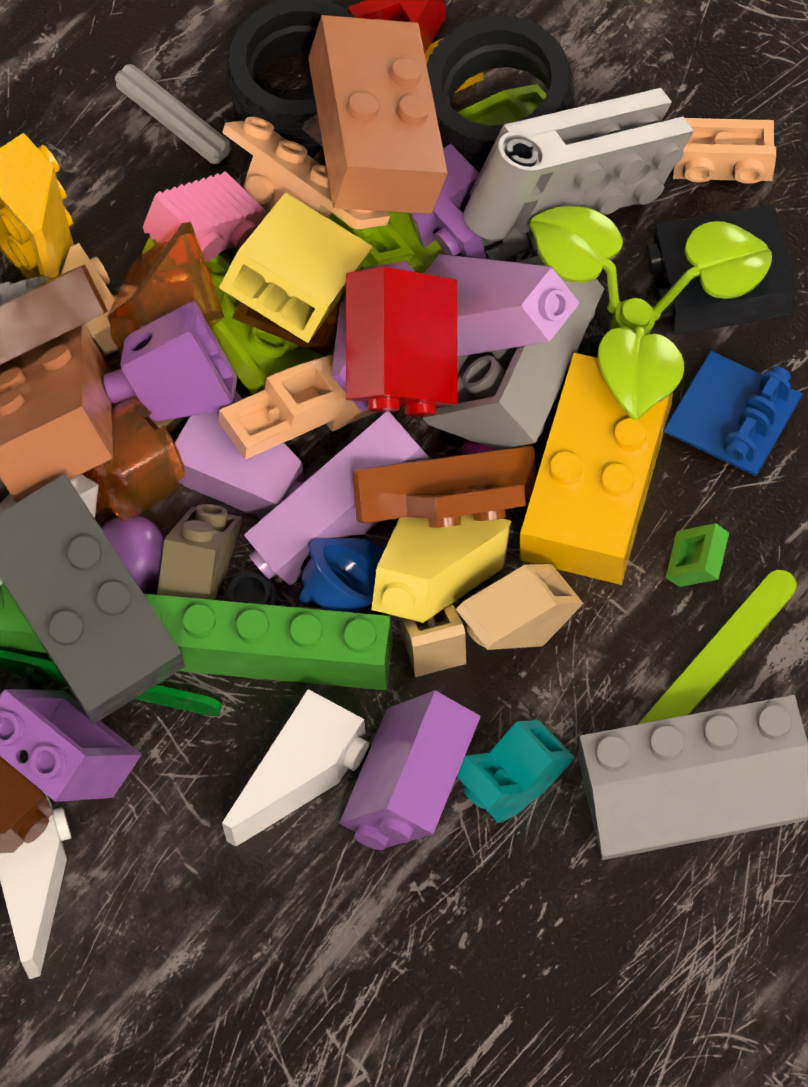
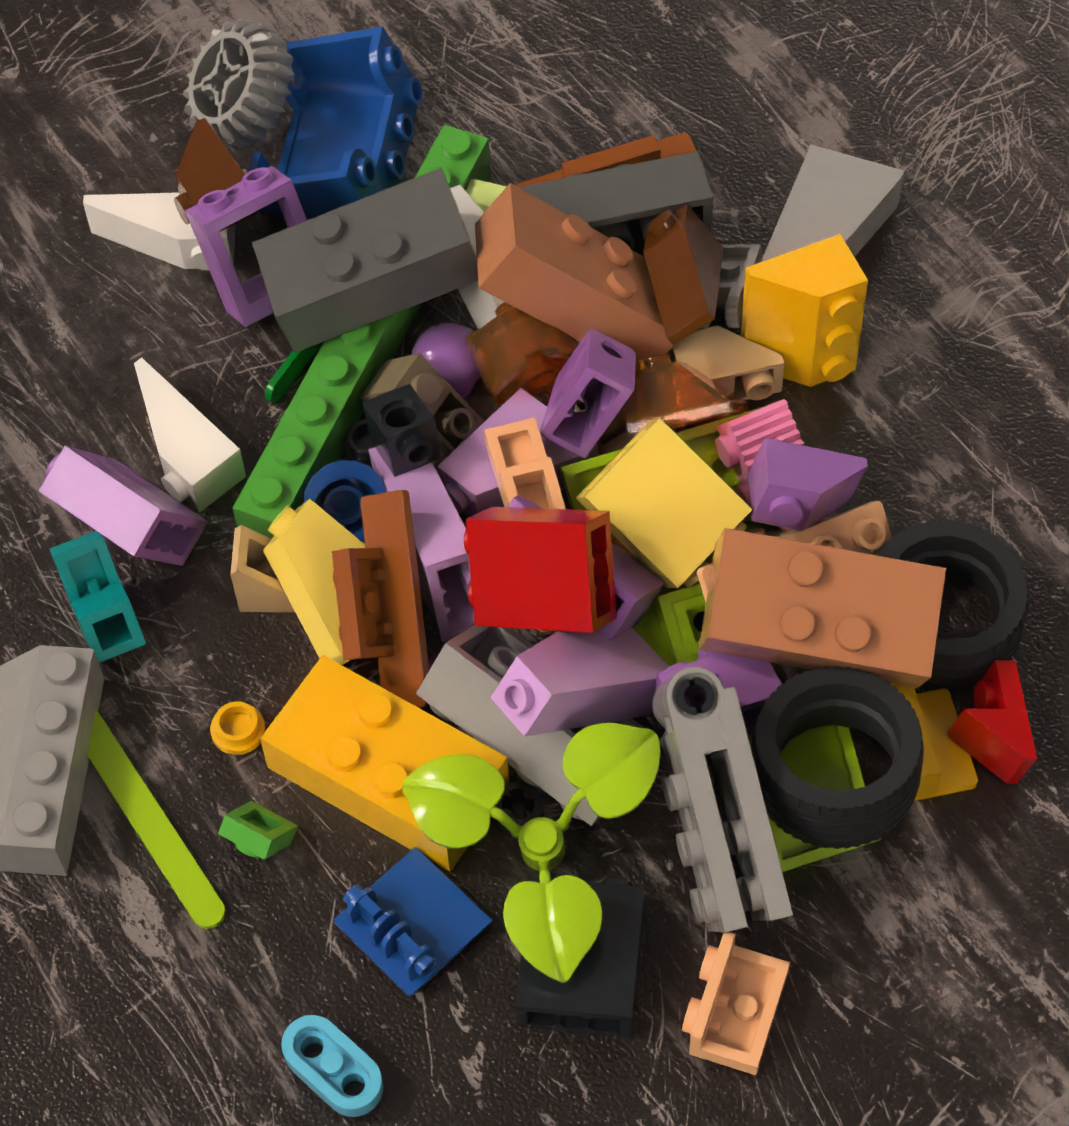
camera: 105 degrees right, 5 degrees down
light grey axle [115,64,231,164] -> none
tan slope [456,564,584,650] -> none
none -> yellow plate [210,701,265,755]
none -> black brick [362,384,442,477]
none -> medium lavender slope [747,438,868,531]

